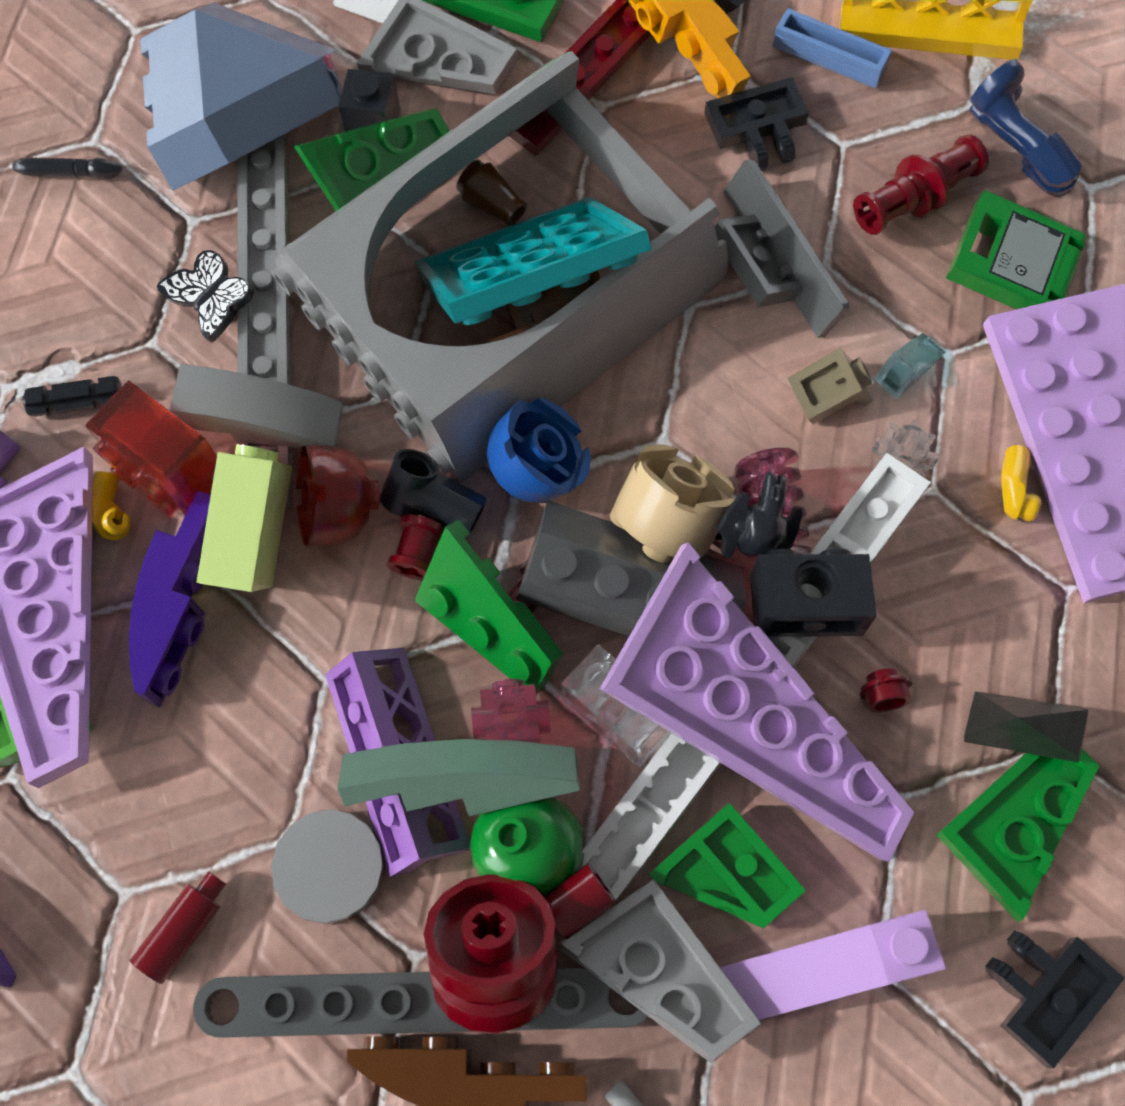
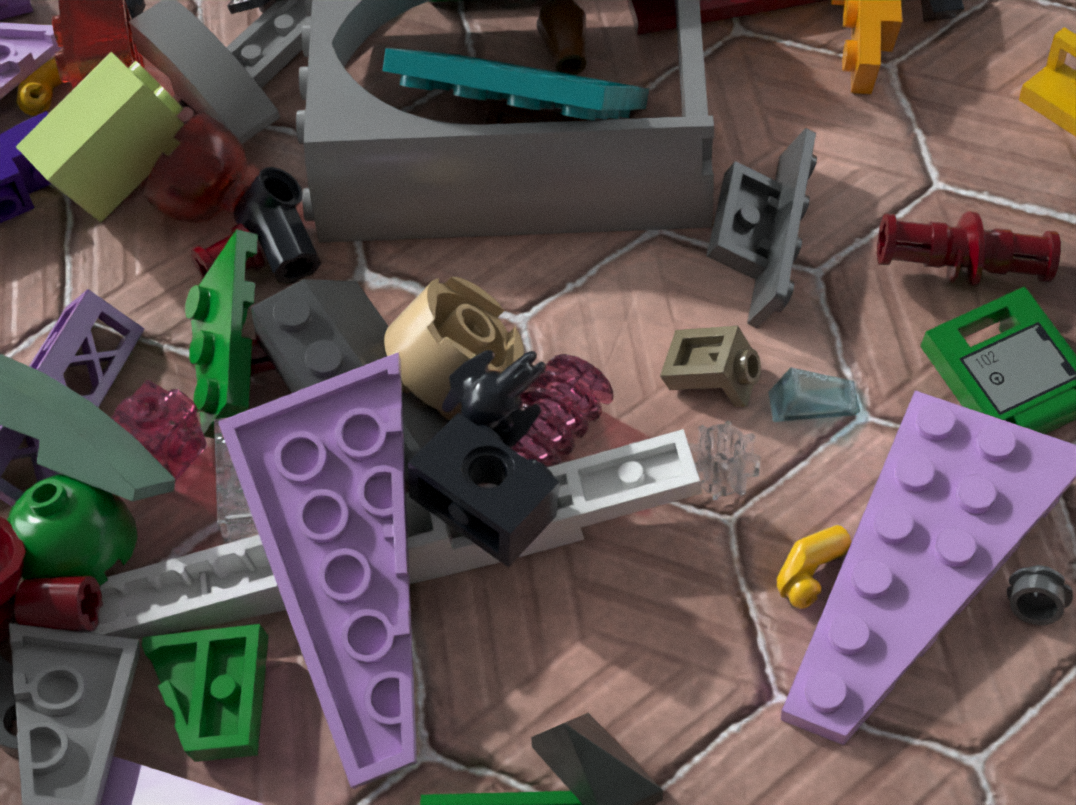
camera: 40 degrees right, 15 degrees down
blue cylinder [486,398,591,503] -> none
black hinge [704,77,809,170] -> none
medium blue piece [773,8,892,89] -> none
dark red plate [860,668,913,713] -> none

